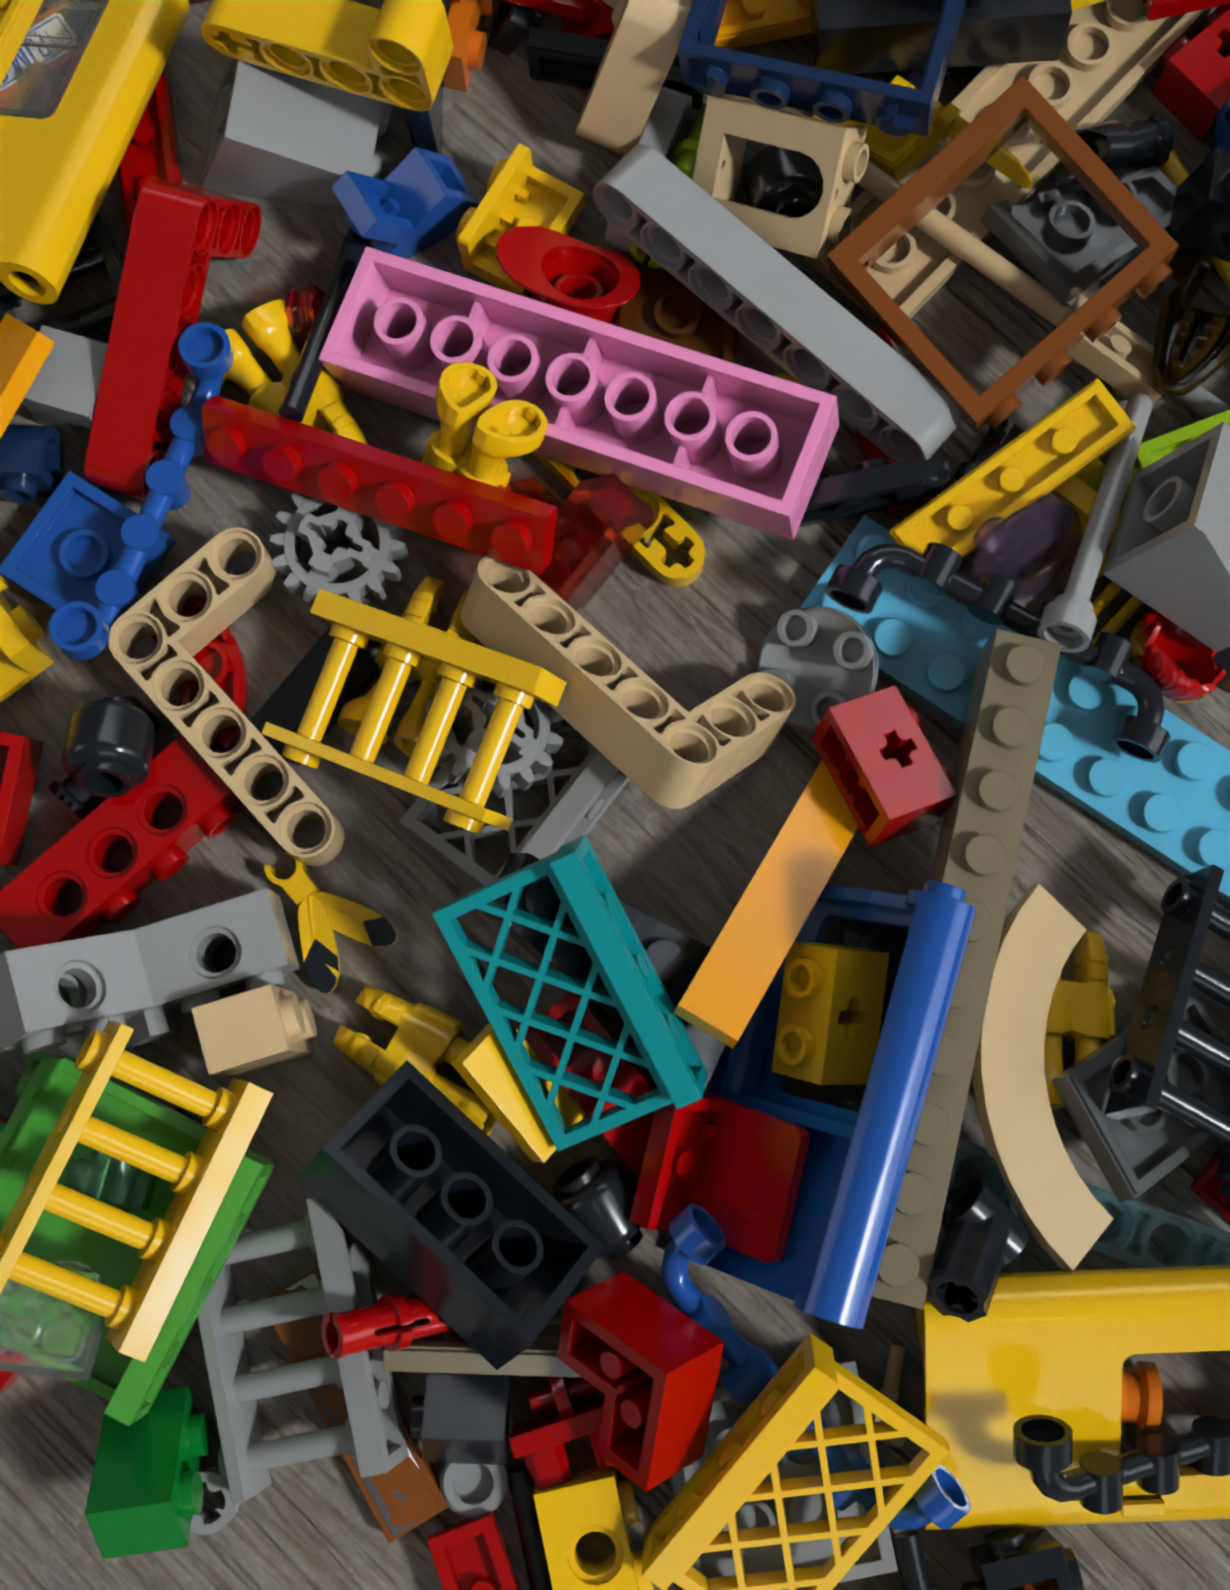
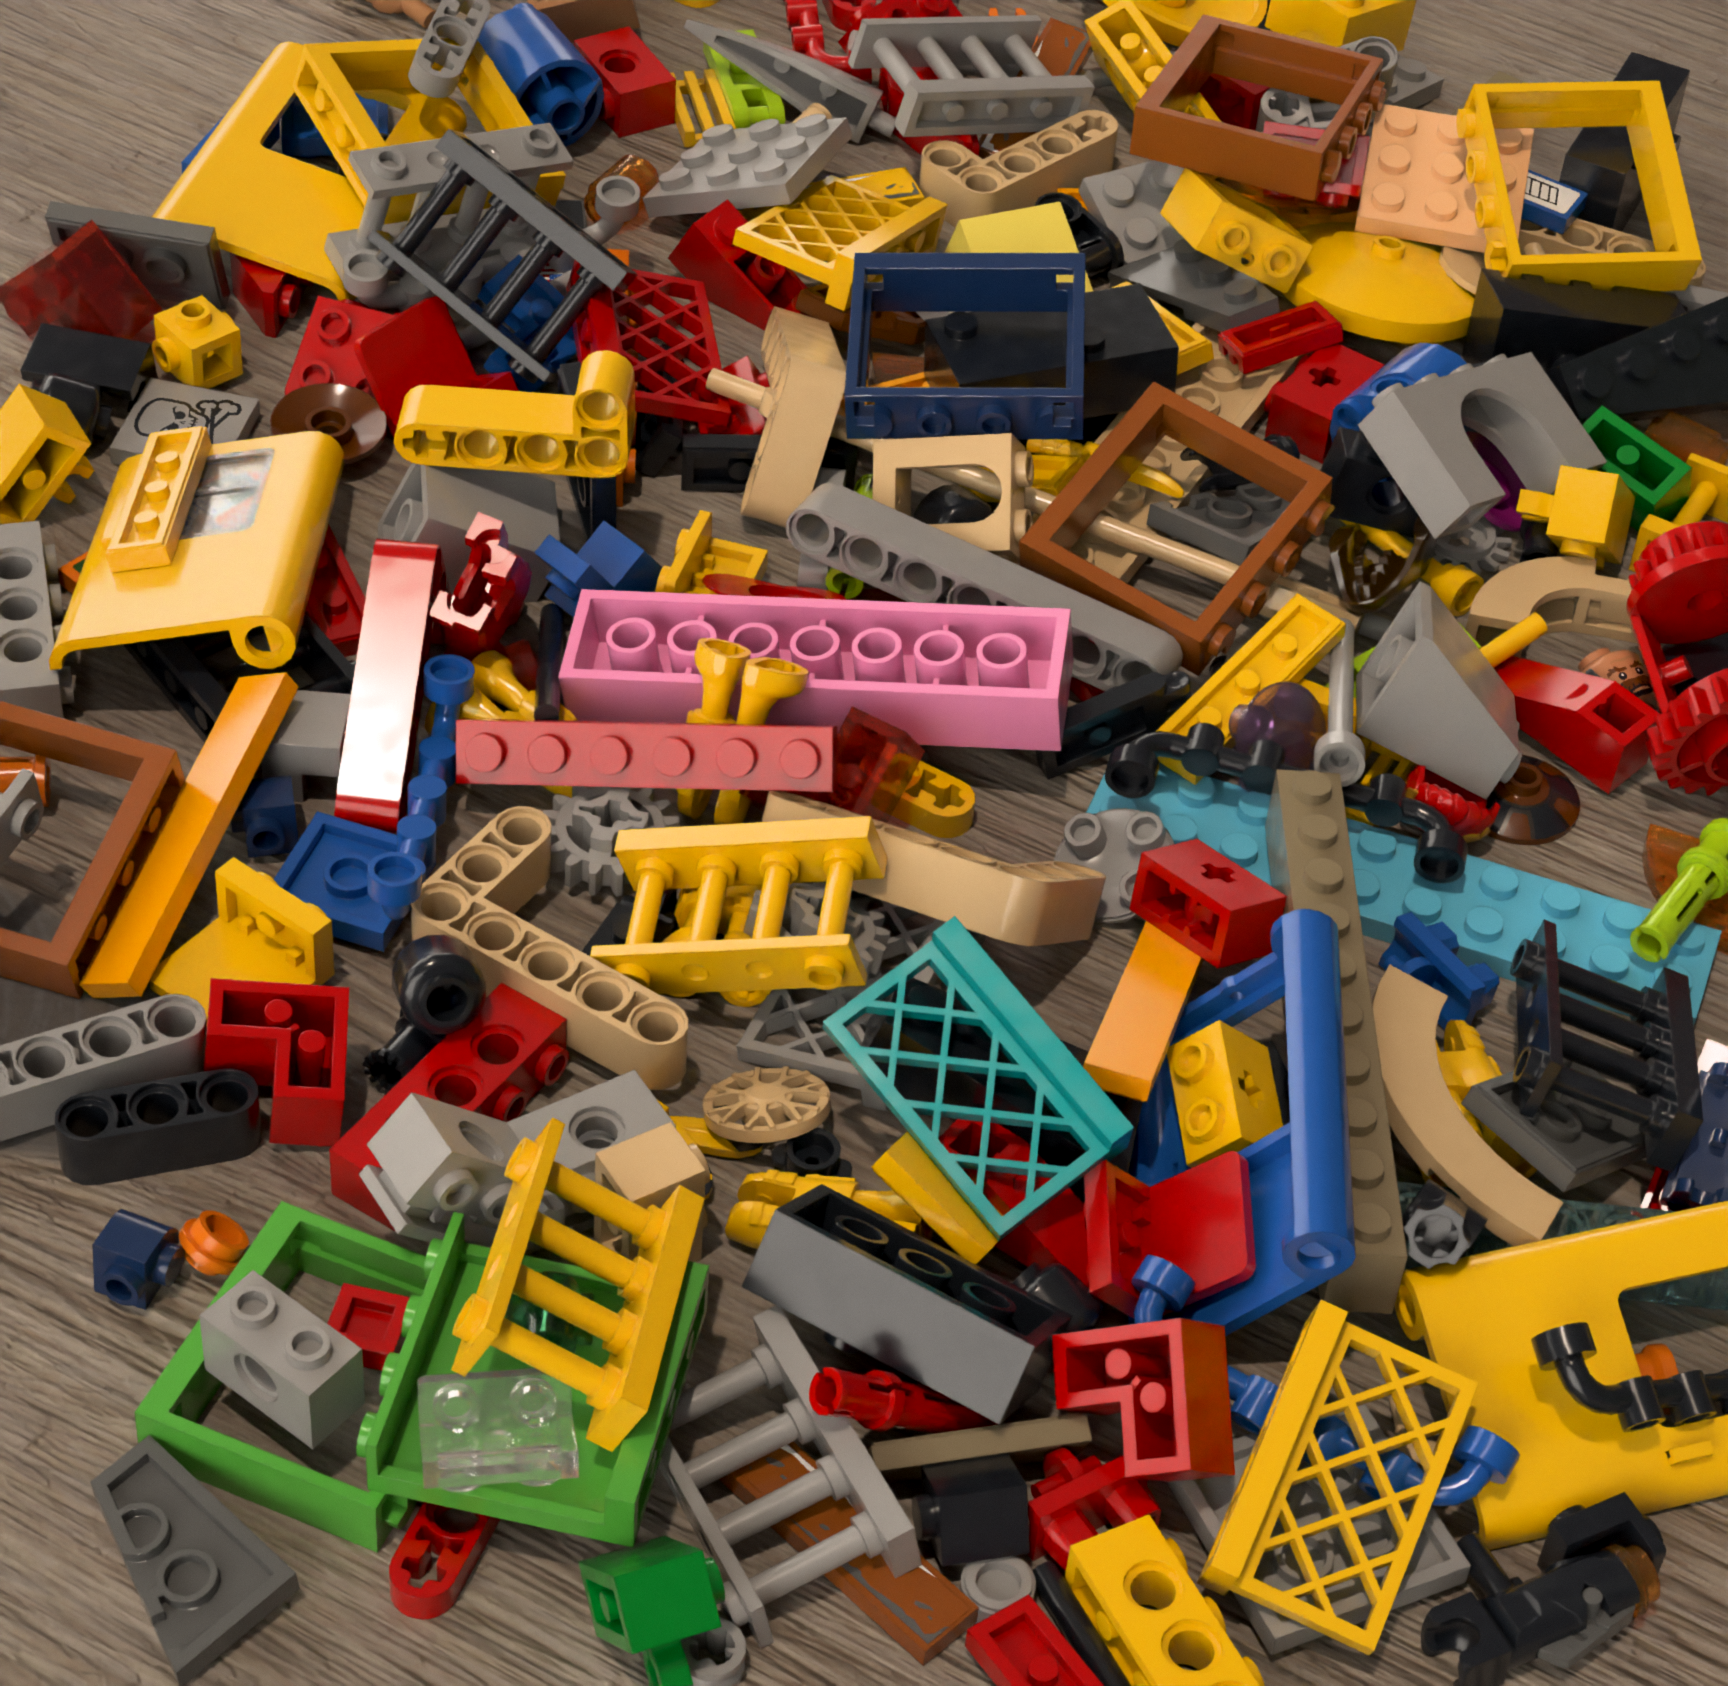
camera: 20 degrees left, 35 degrees down
none -> red animal [428,512,532,667]
none -> tan wheel [702,1066,831,1143]
none -> black plate [772,1128,852,1178]
none -> blue hips [1378,912,1500,1030]

